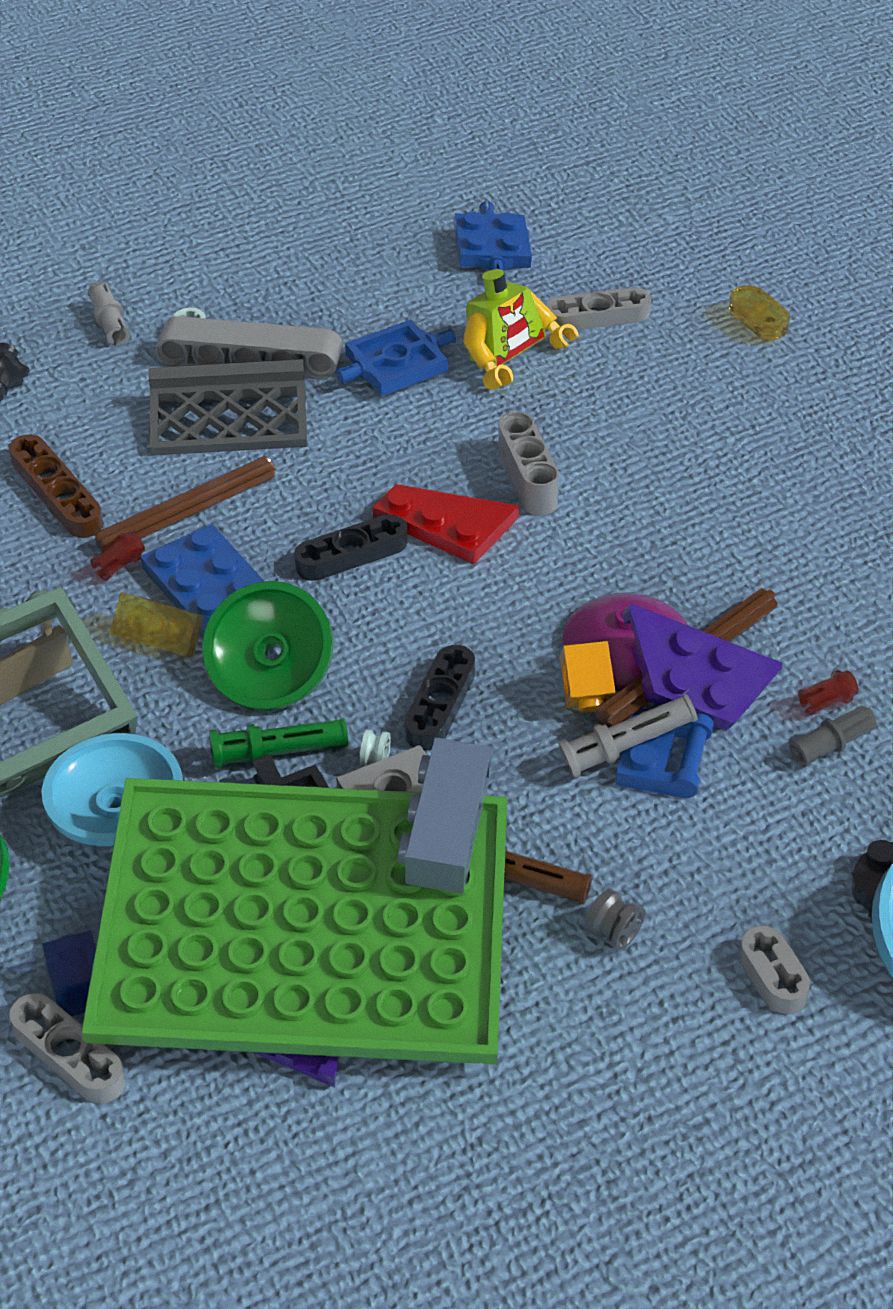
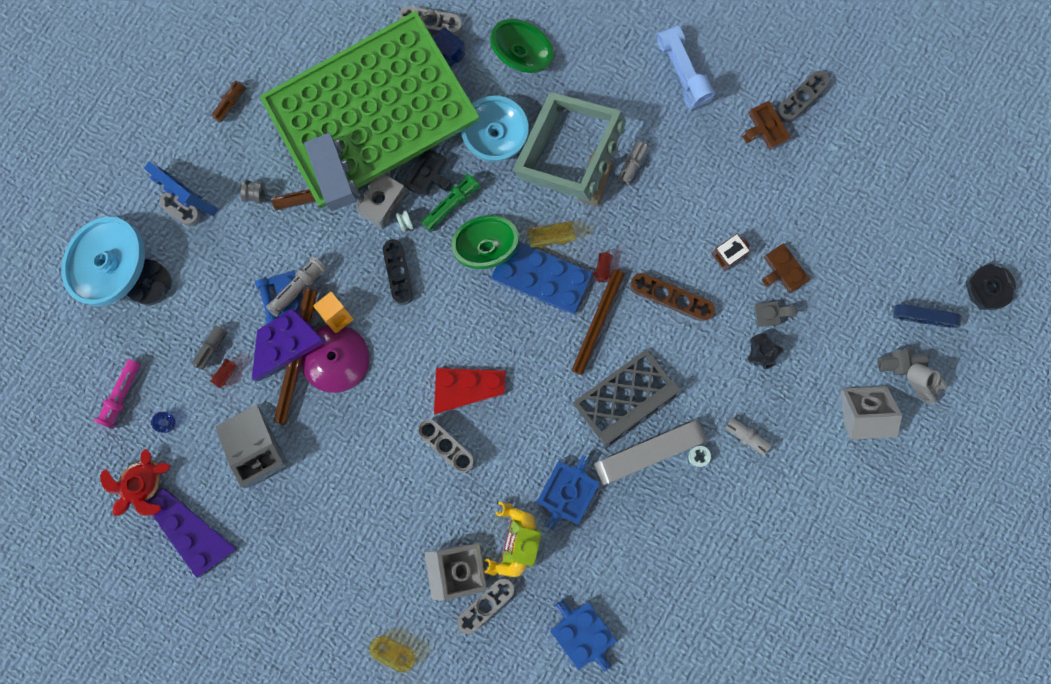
camera: 145 degrees right, 35 degrees up
black beam [294,515,408,581] -> none
none -> blue wing [144,161,218,217]
none -> reddish brown axle [211,80,247,122]
none -> dark grey slope [215,404,289,488]
none -> light grey slope [425,543,487,601]

